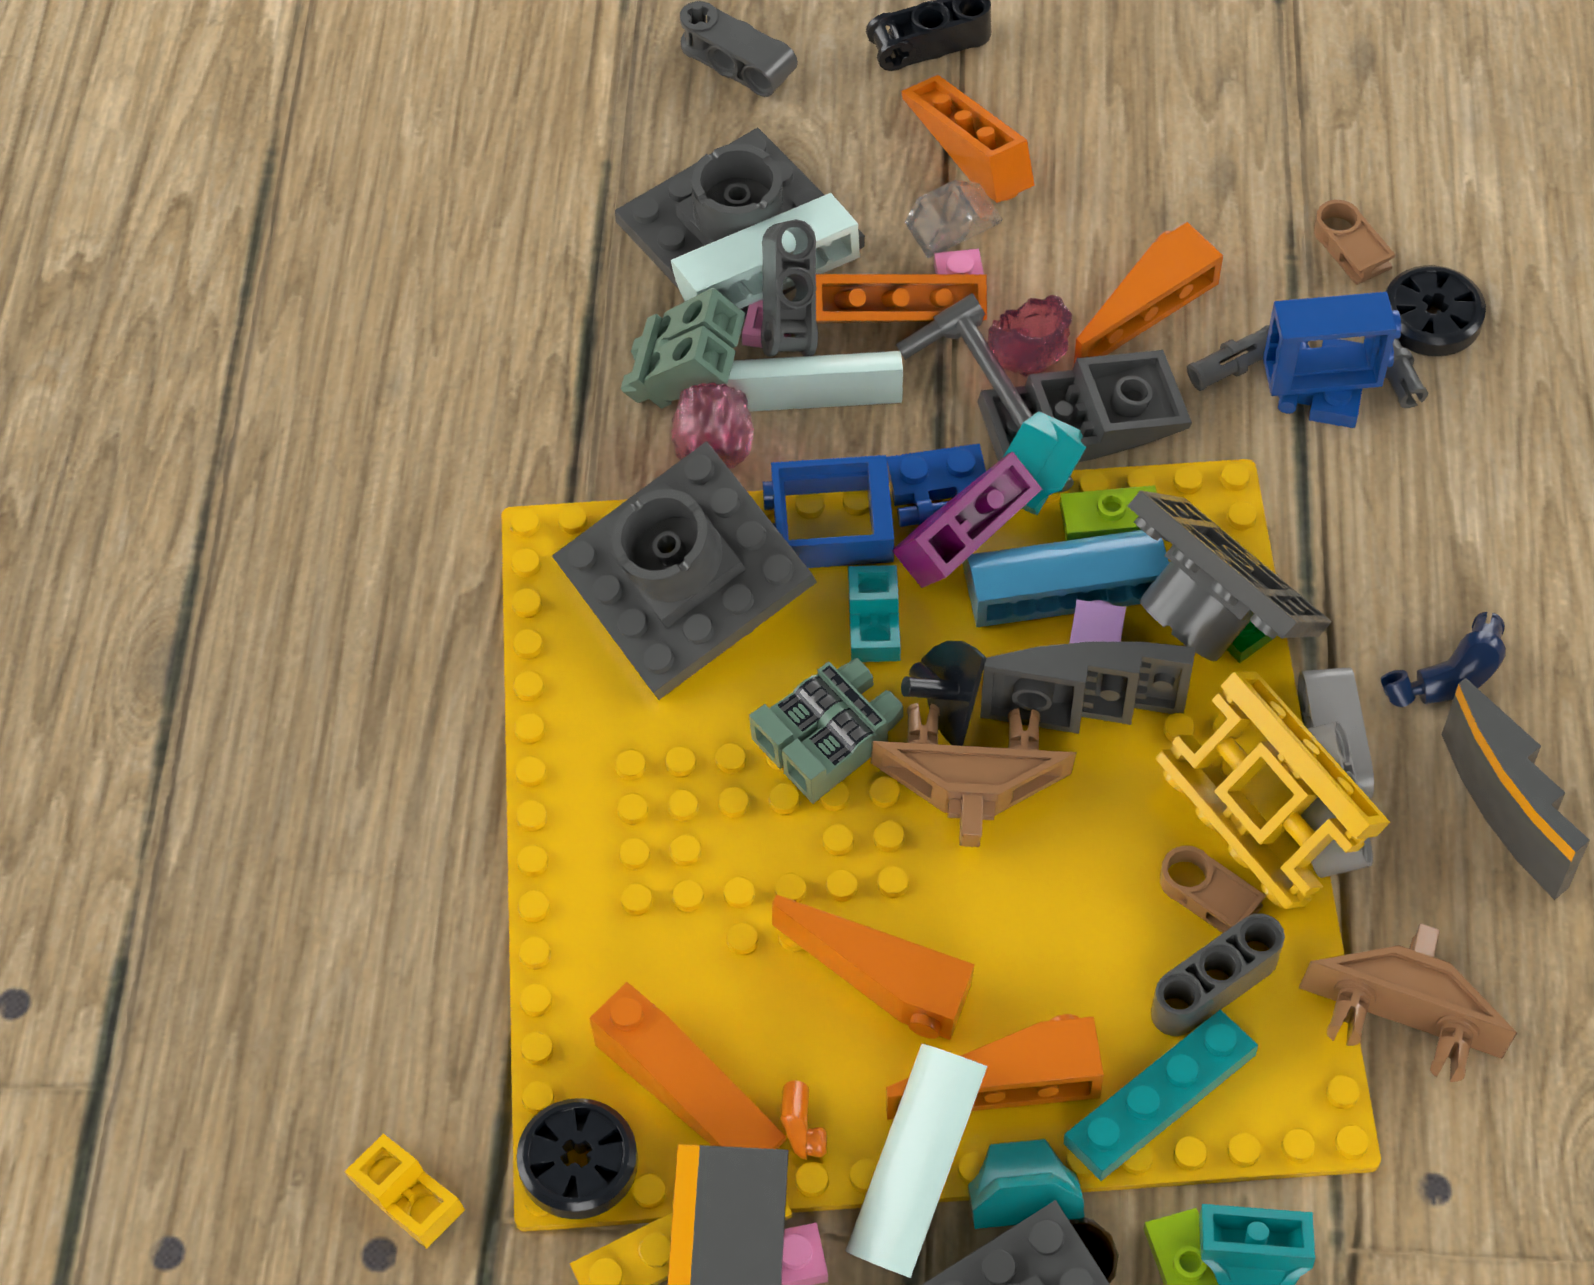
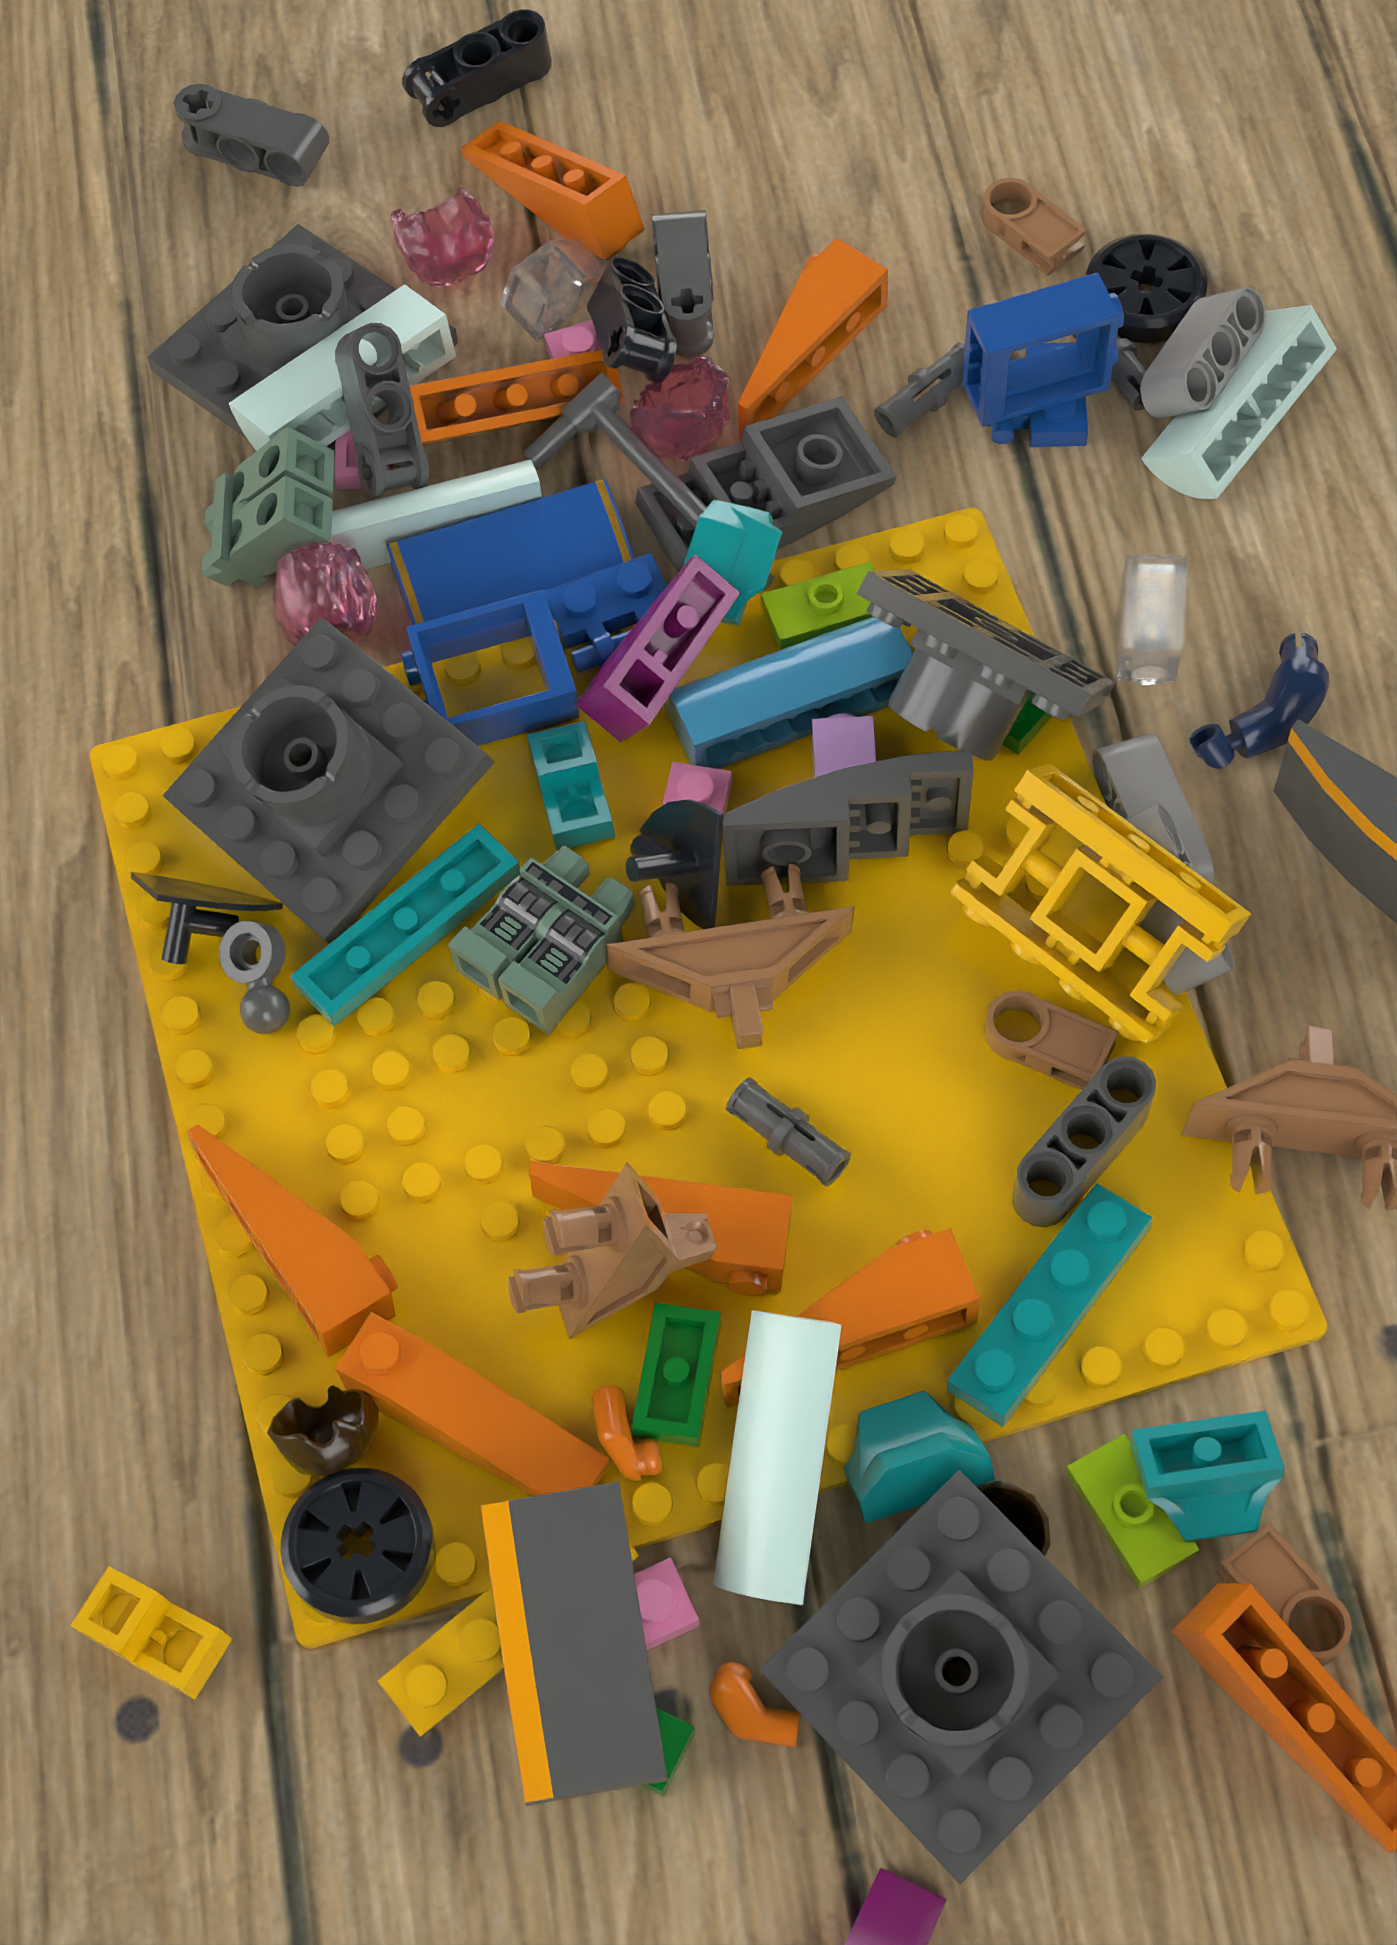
camera: 10 degrees left, 5 degrees up
none -> shield [130,872,283,964]
none -> orange slope [187,1124,398,1358]
none -> dark grey plate [219,921,290,1034]
none -> dark brown hair [267,1385,379,1478]
none -> teal plate [291,824,520,1027]
none -> blue slope [386,479,634,625]
none -> clear pink hair [391,187,495,287]
none -> medium nougat connector [508,1162,717,1339]
none -> black piece [587,256,677,384]
none -> green plate [631,1303,722,1447]
none -> dark grey piece [652,210,714,357]
none -> bright pink plate [662,762,732,814]
none -> dark grey pin [726,1077,852,1187]
none -> clear slope [1115,554,1187,685]
none -> light grey beam [1140,287,1266,419]
none -> light aqua brick [1141,305,1337,499]

